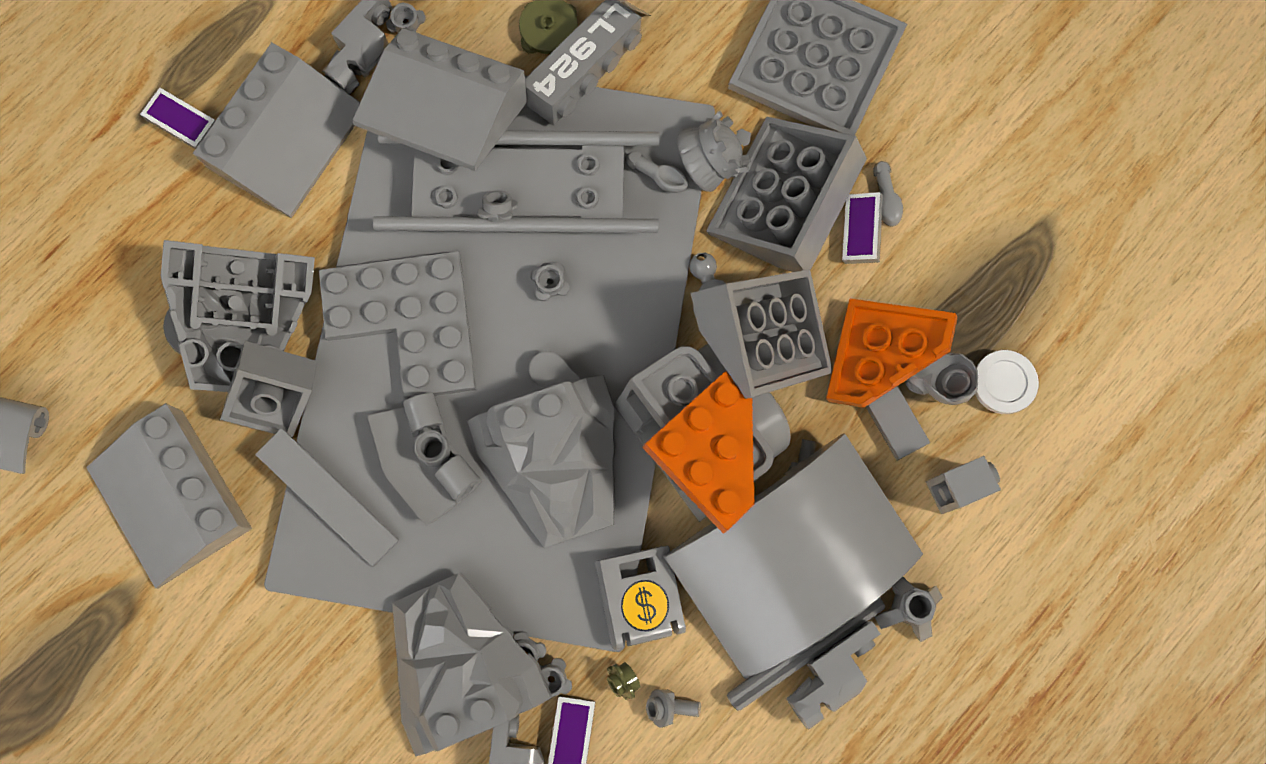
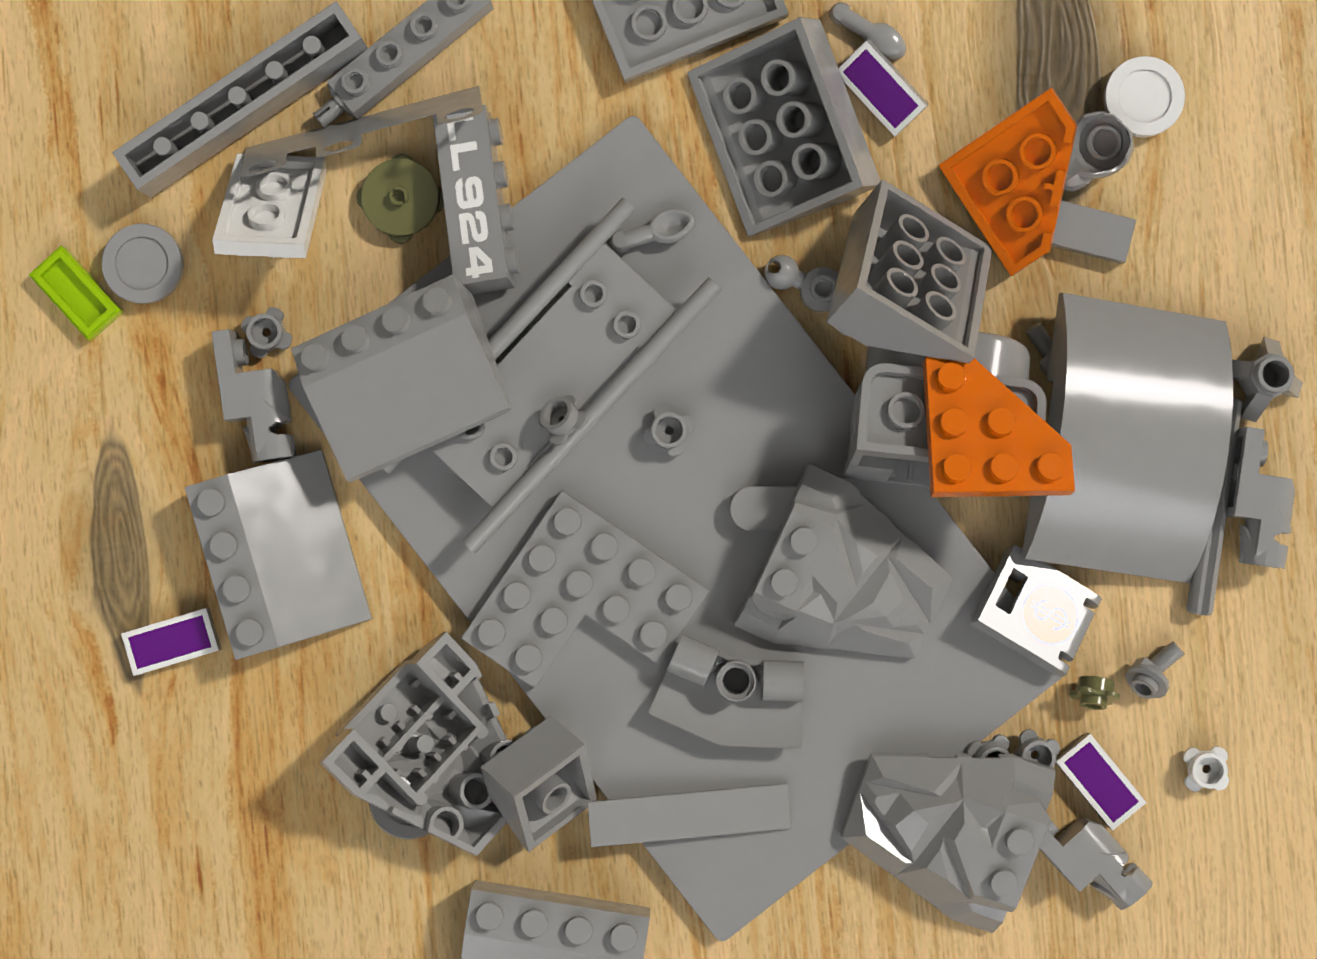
camera: 50 degrees left, 10 degrees up
light grey hair [677,111,751,192] -> none
light grey brick [926,456,1001,514] -> none

